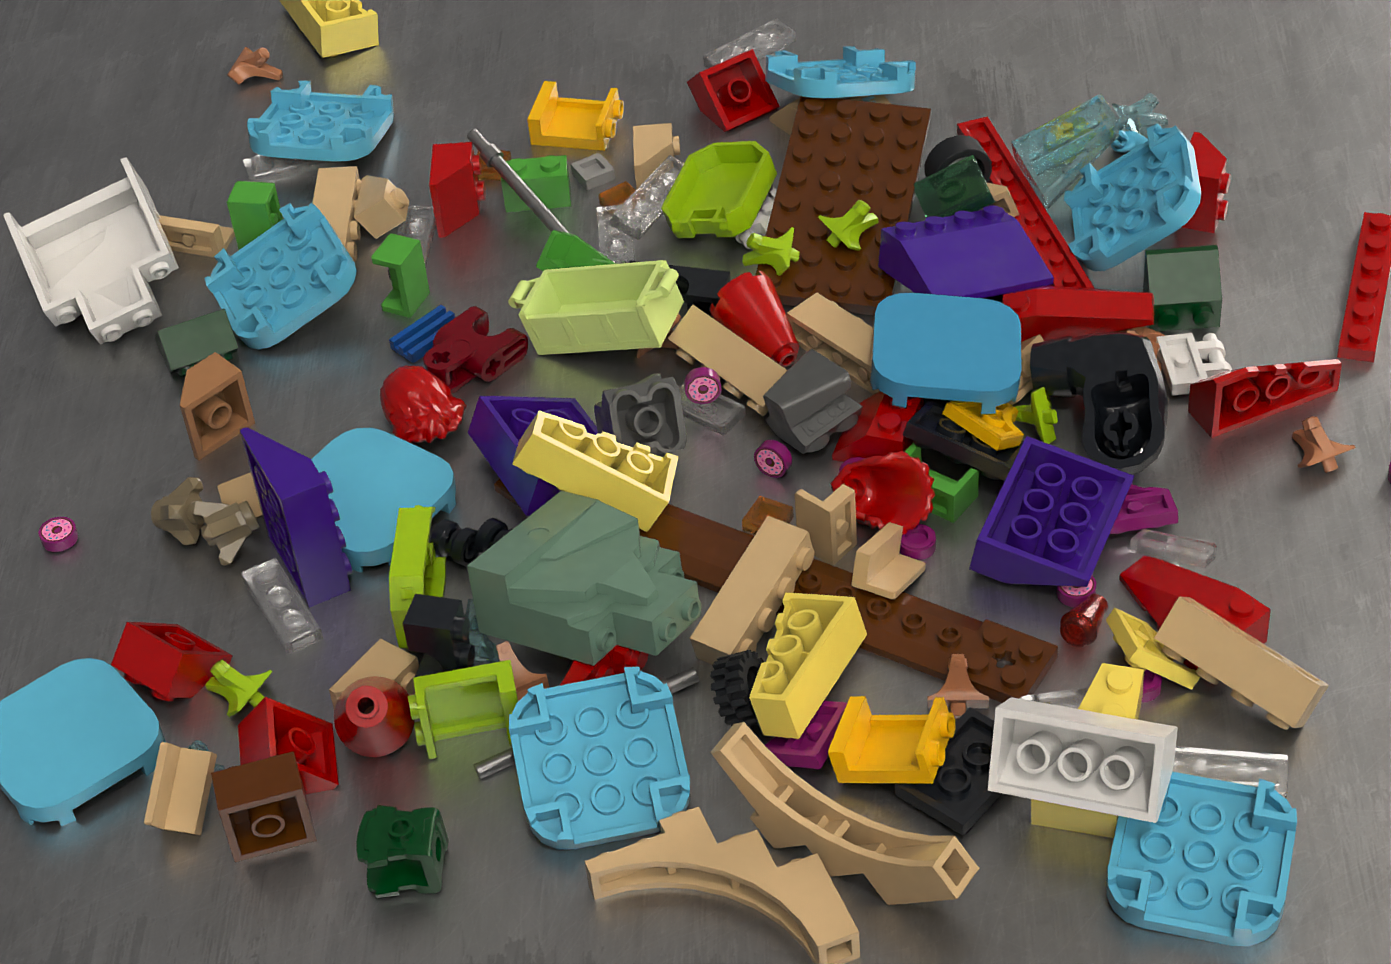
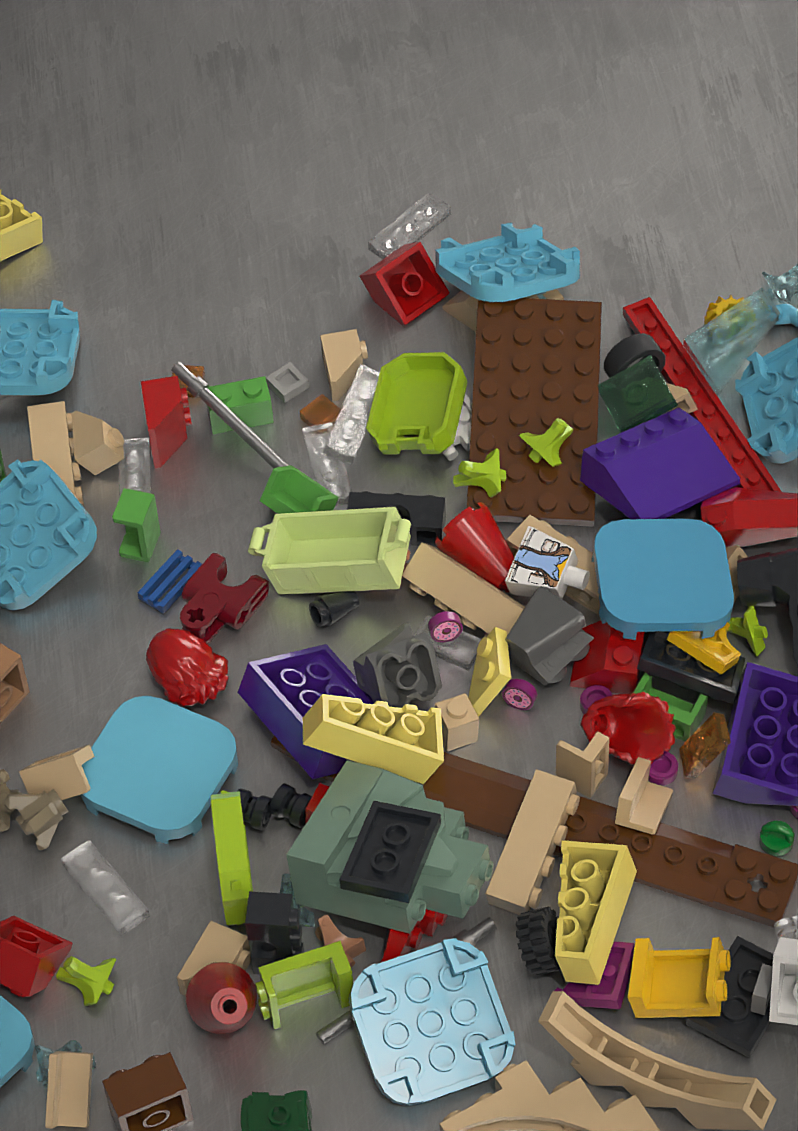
camera: 10 degrees left, 10 degrees up
red slope [238,697,339,795] -> none
dark purple slope [240,427,353,608] -> none
yellow panel [527,81,624,151] -> none
clear orange tile [742,496,794,535] -> none
nougat piece [927,654,989,719] -> none
none -> black cone [309,591,360,627]
none -> black plate [339,800,441,903]
none -> tan brick [435,693,479,752]
none -> light yellow wing [468,627,511,717]
none -> torso [505,526,590,599]
none -> clear orange plate [679,712,731,779]
none -> light grey tile [751,964,773,1015]
none -> green tile [759,820,795,856]

